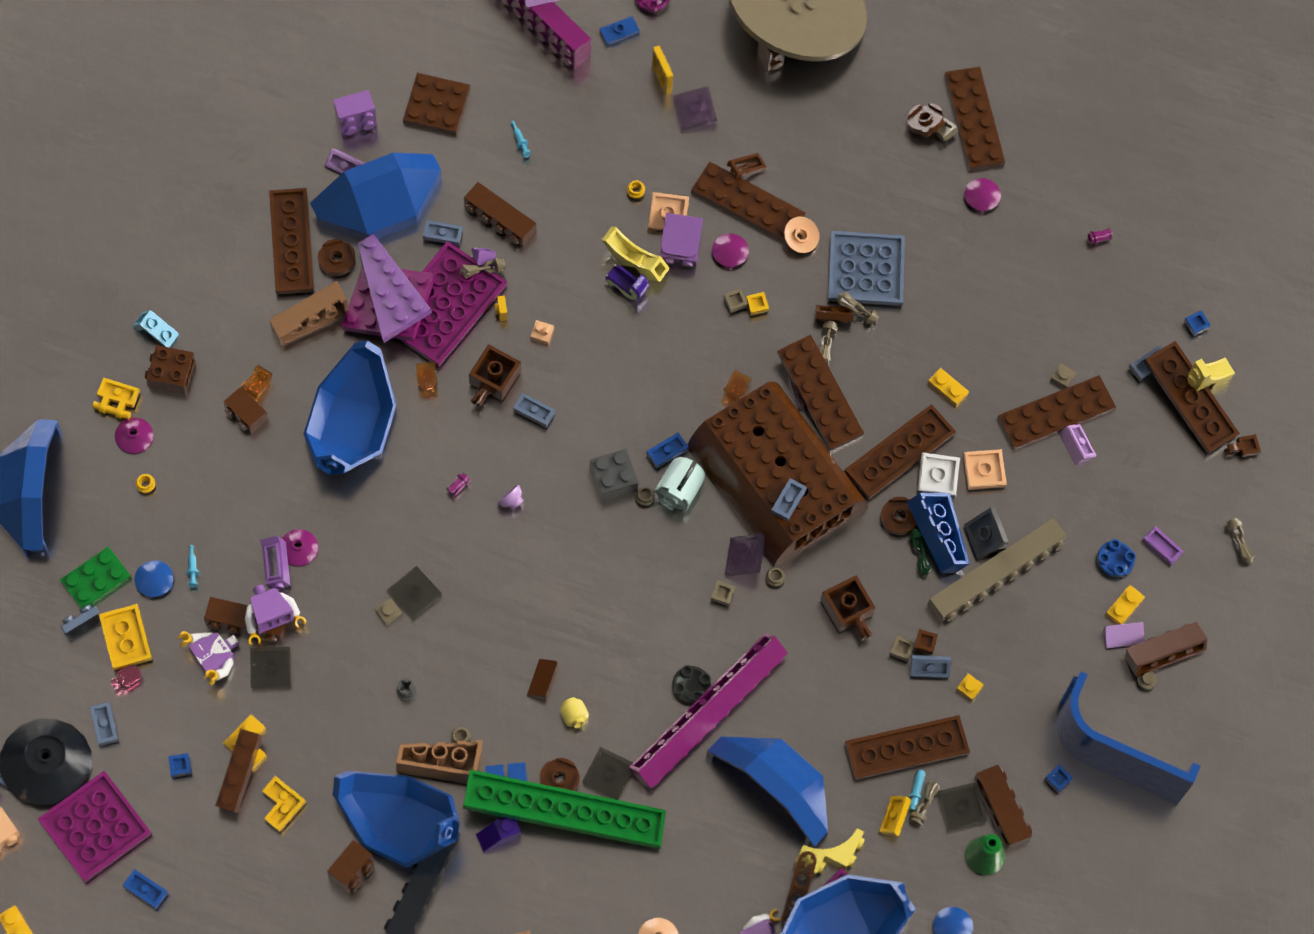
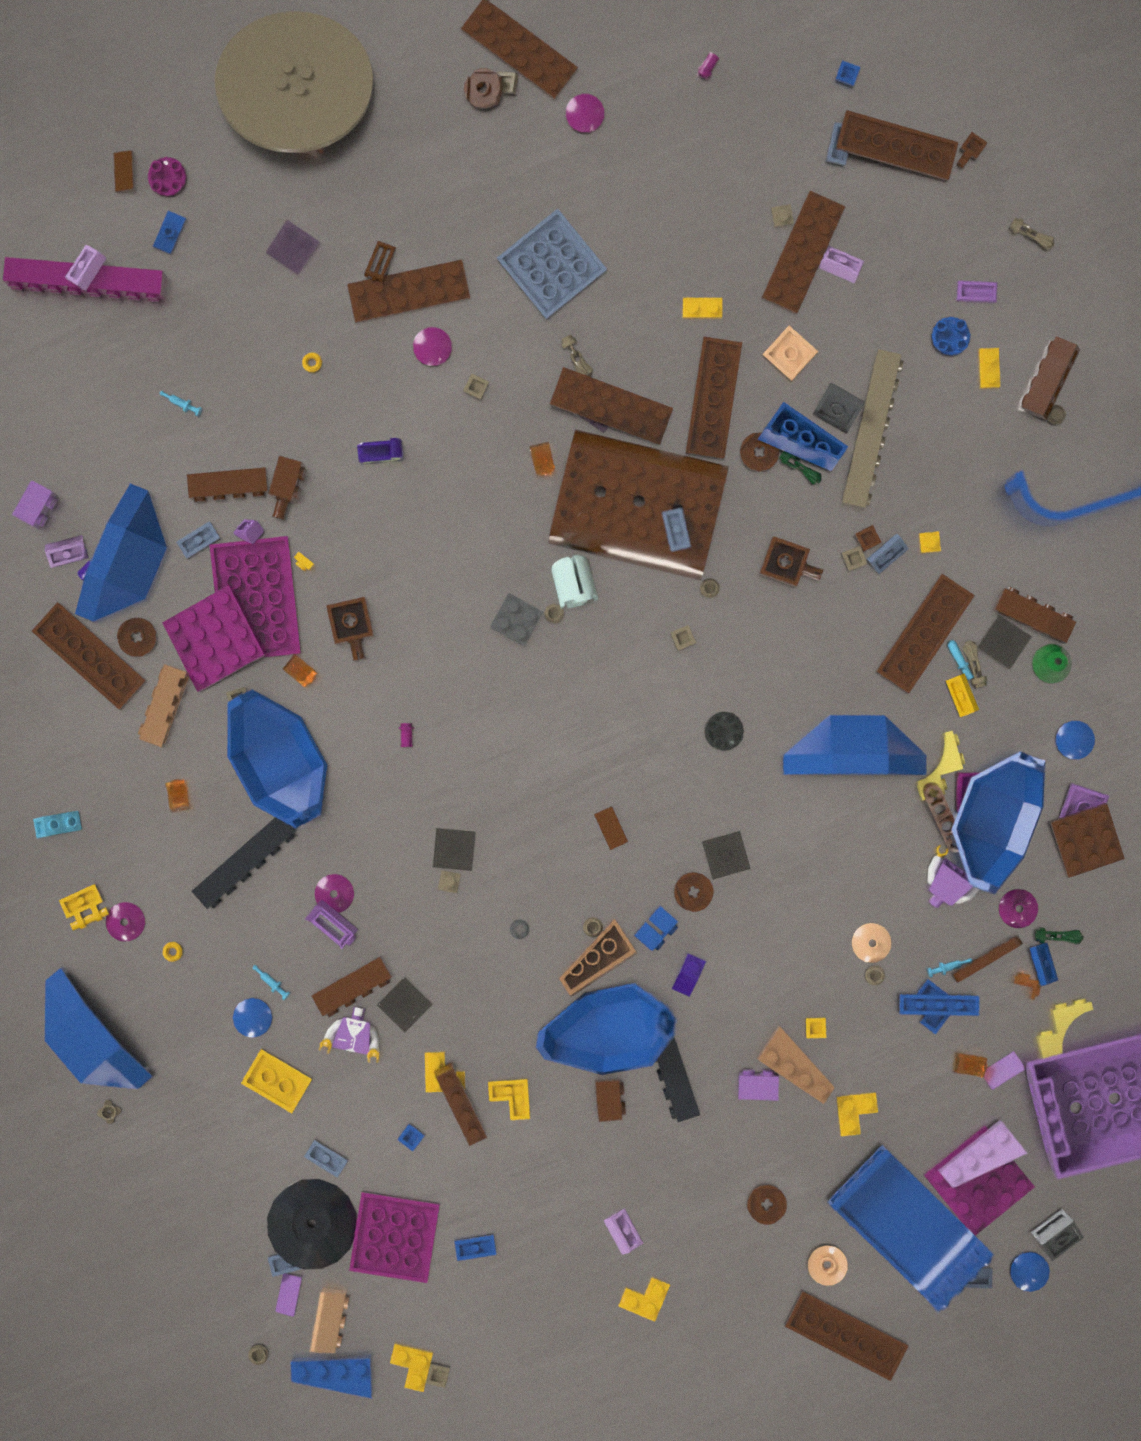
camera: 35 degrees left, 20 degrees up
green plate [60,546,132,609] -> none
sand blue plate [60,604,100,633] -> none
clear pink arm [110,665,141,690] -> none
reddish brown brick [145,345,195,394] -> none
reddish brown brick [223,387,268,434] -> none
medium lavender torso [245,585,306,646] -> none
medium lavender wing [358,234,432,343] -> none
reddish brown plate [403,73,470,135] -> none
dark tan piece [460,257,506,279] -> none
green plate [462,769,666,849] -> none
lavender piece [497,485,523,510] -> none
sand blue plate [513,393,556,428] -> none
light nougat tile [530,320,554,345] -> none
light yellow head [560,698,589,728] -> none
light yellow arch [601,226,670,282] -> none
magenta brick [629,633,788,788] -> none
blue plate [646,432,689,469] -> none
light nougat plate [648,192,689,231] -> none
yellow plate [652,46,673,95] -> none
medium lavender brick [660,213,703,267] -> none
clear purple plate [725,533,766,576] -> none
yellow plate [746,292,769,315] -> none
light nougat dish [784,217,819,253] -> none
reddish brown plate [815,305,854,323] -> none
dark tan piece [837,292,879,325] -> none
white plate [917,453,960,496] -> none
blue plate [1044,764,1073,793] -> none
lavender slope [1103,622,1145,649] -> none
light yellow arch [1187,358,1235,391] -> none
none -> black brick [191,817,297,909]
none -> reddish brown brick [268,456,307,520]

